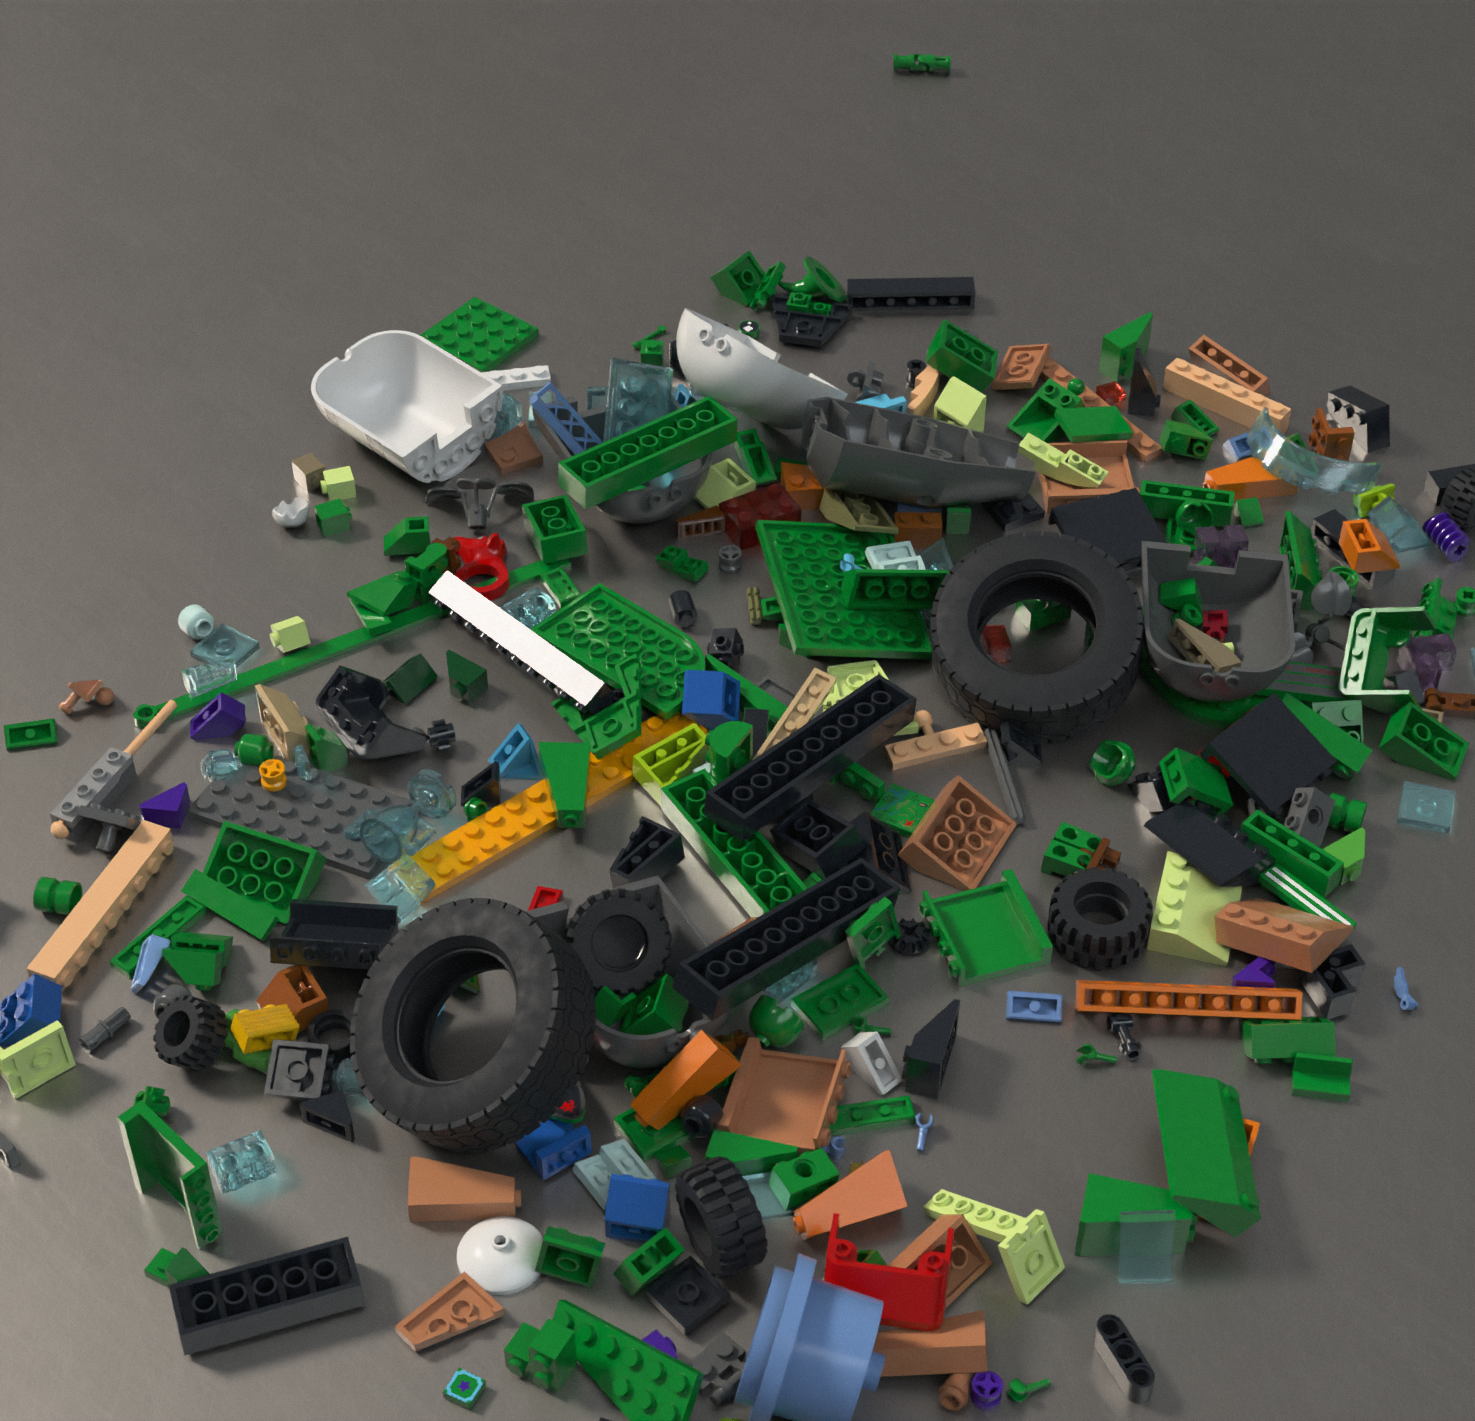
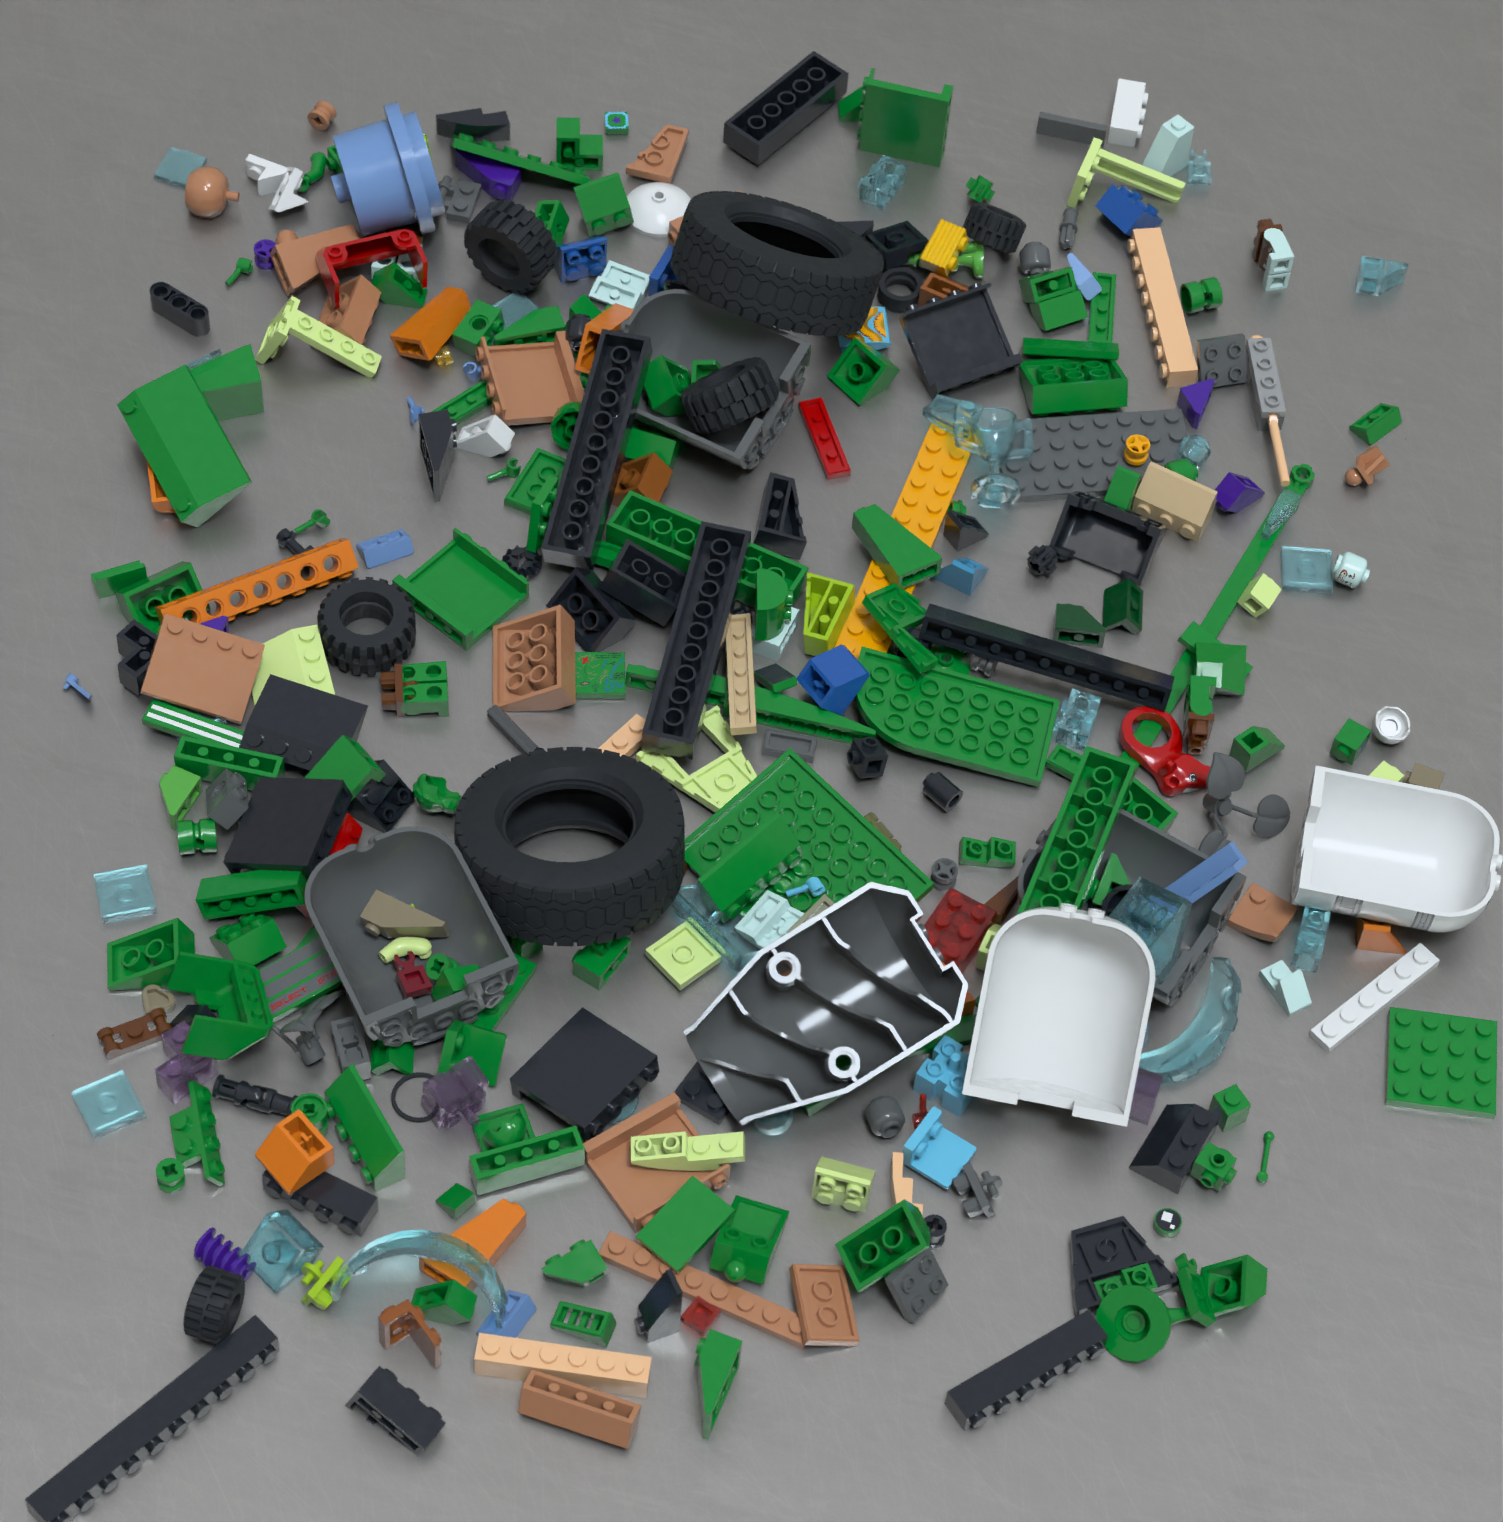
camera: 145 degrees right, 10 degrees up
clear light blue tile [293,745,312,782] -> none

